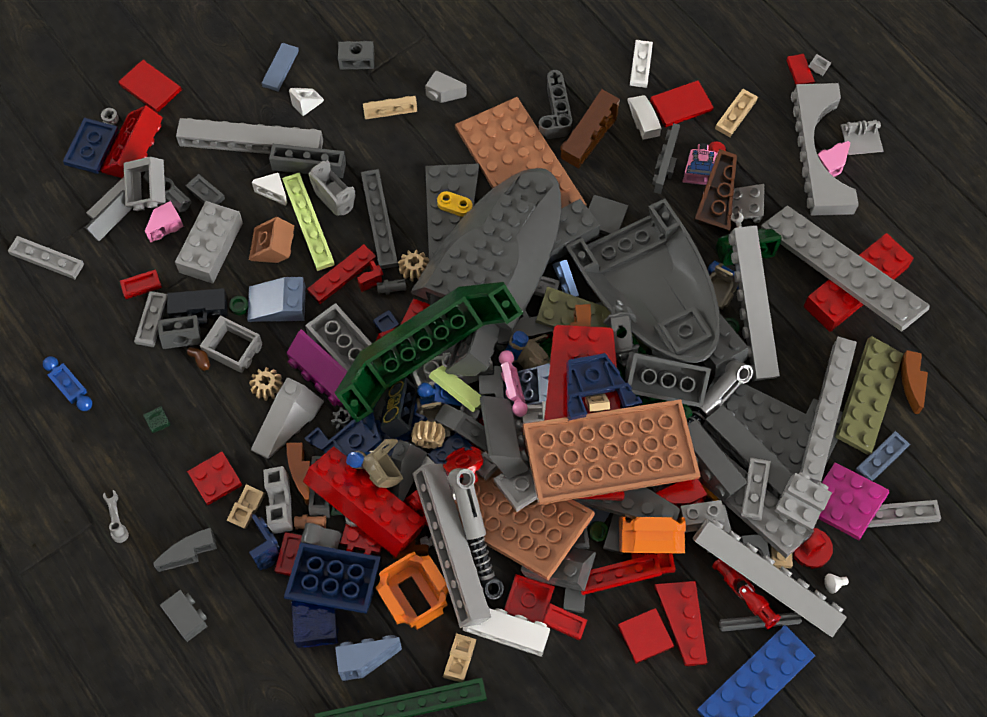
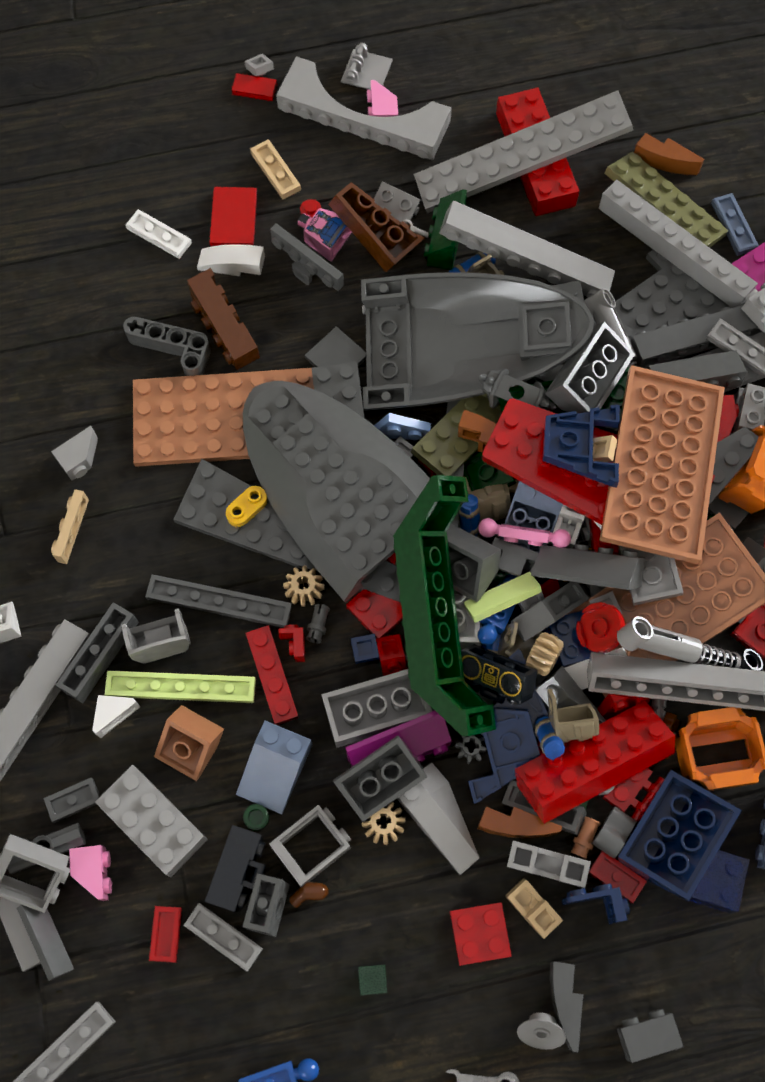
camera: 65 degrees left, 5 degrees up
none -> dark grey slope [333,736,427,822]
none -> light grey piece [517,1013,566,1049]

